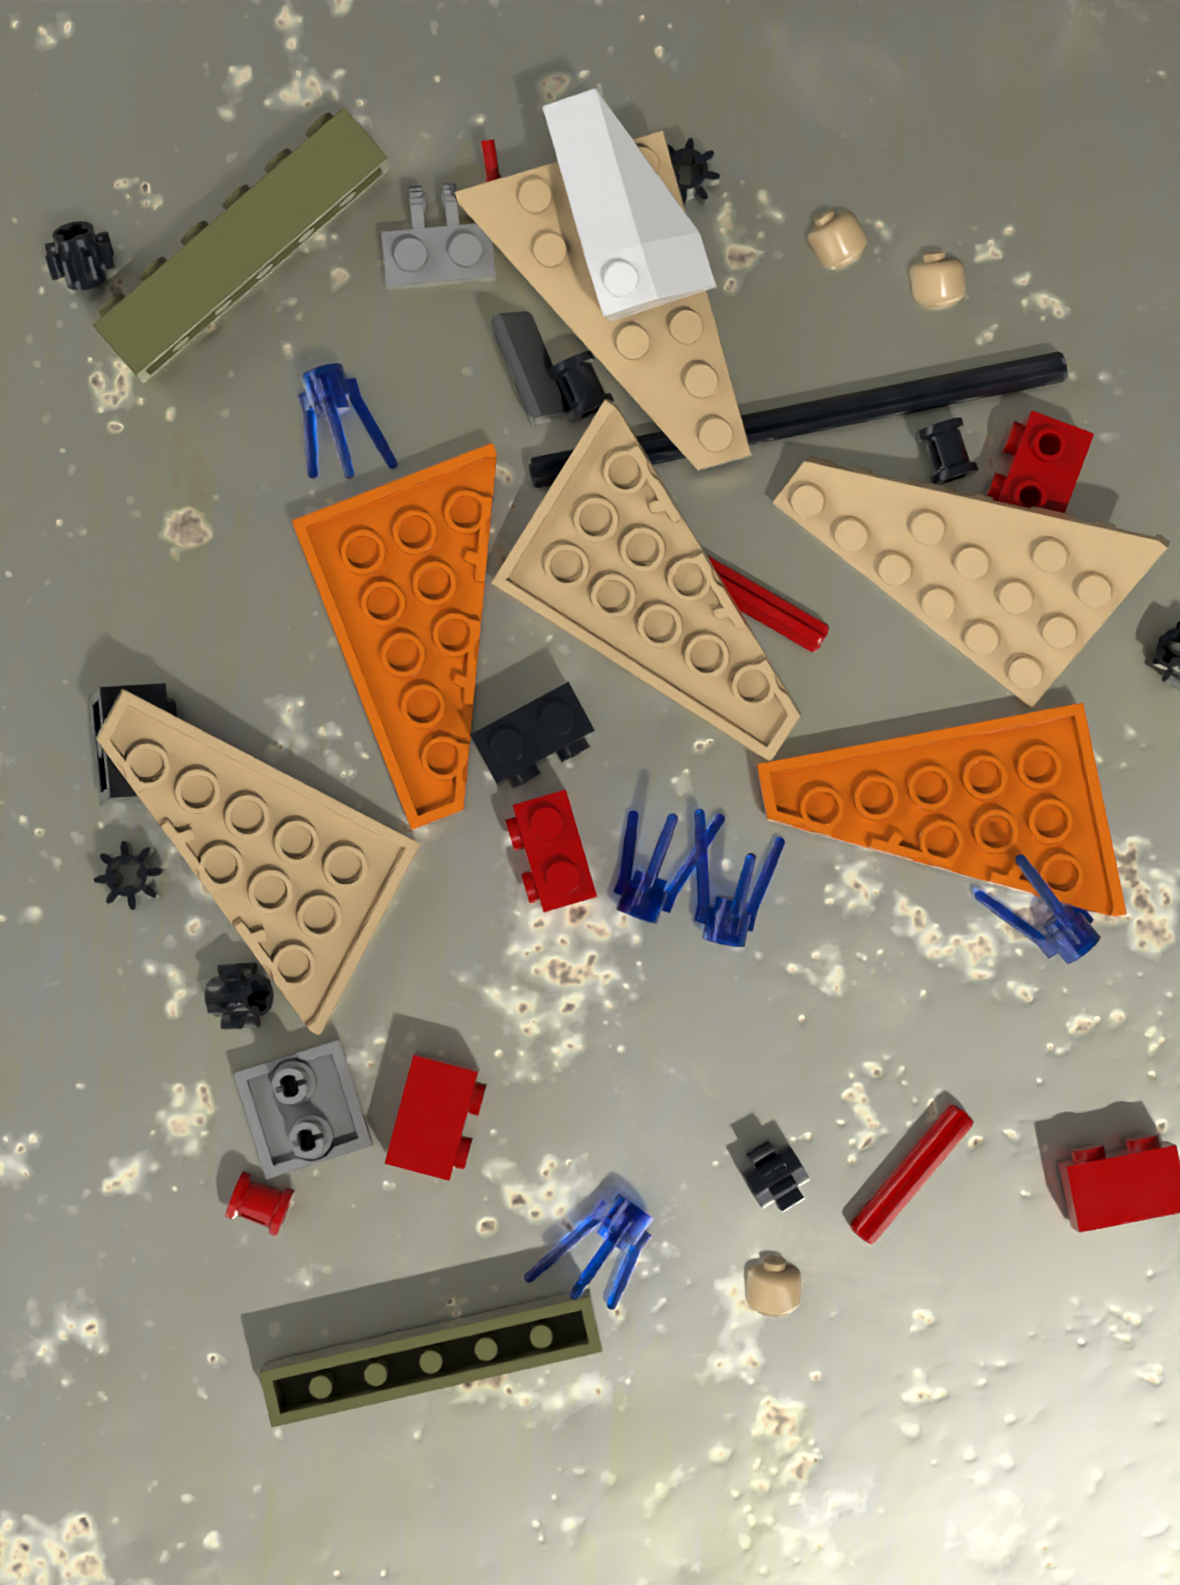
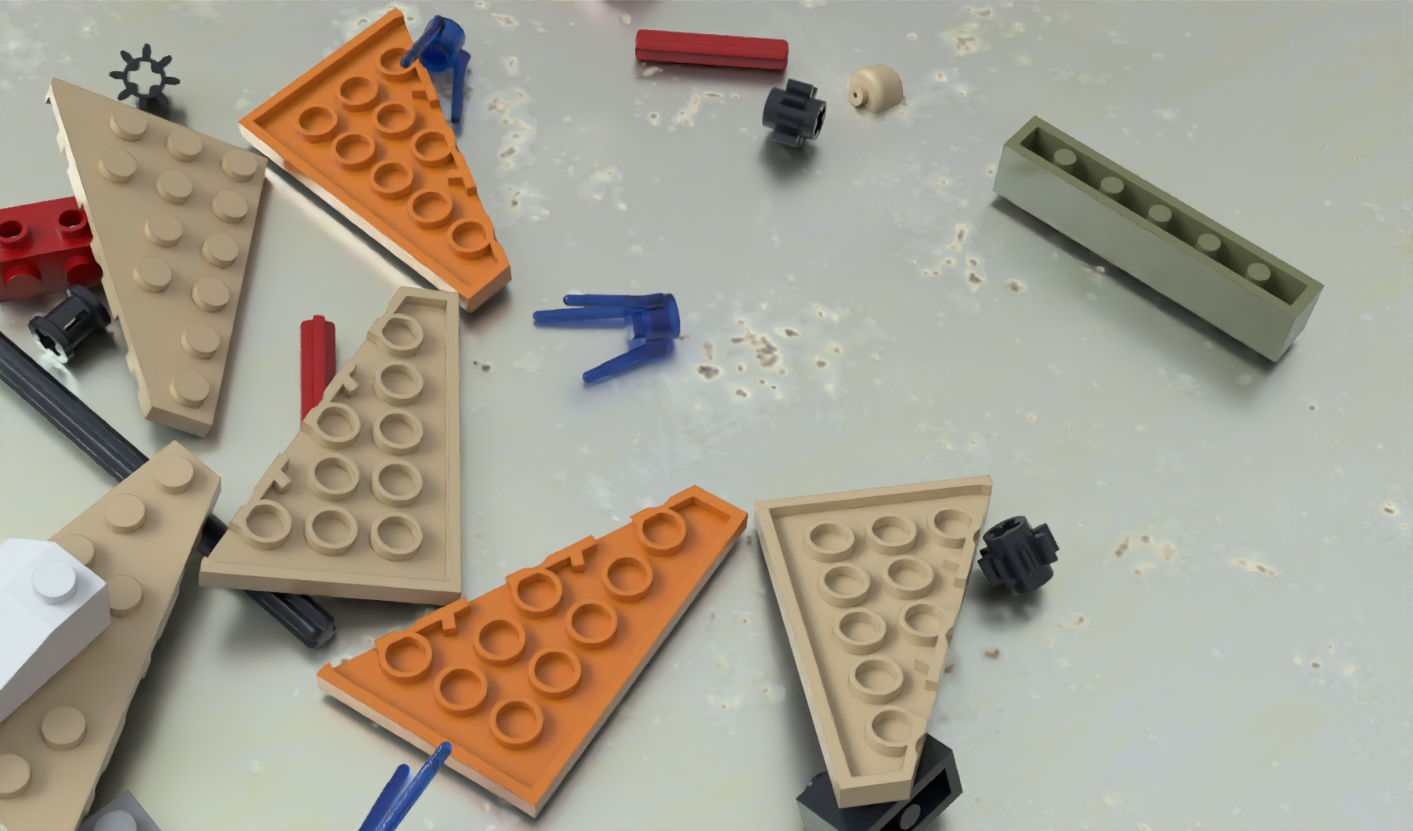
camera: 125 degrees left, 35 degrees down
black gear [94,841,166,910] -> none
red bush [225,1170,295,1237] -> none
light grey plate [233,1039,373,1179] -> none
red brick [384,1052,487,1181] -> none
black brick [470,682,595,789] -> none
dark grey slope [491,311,570,427] -> none
red brick [505,789,597,912] -> none
clear blue plant [524,1193,653,1310] -> none
black bush [548,351,615,422] -> none
clear blue plant [694,809,785,947] -> none

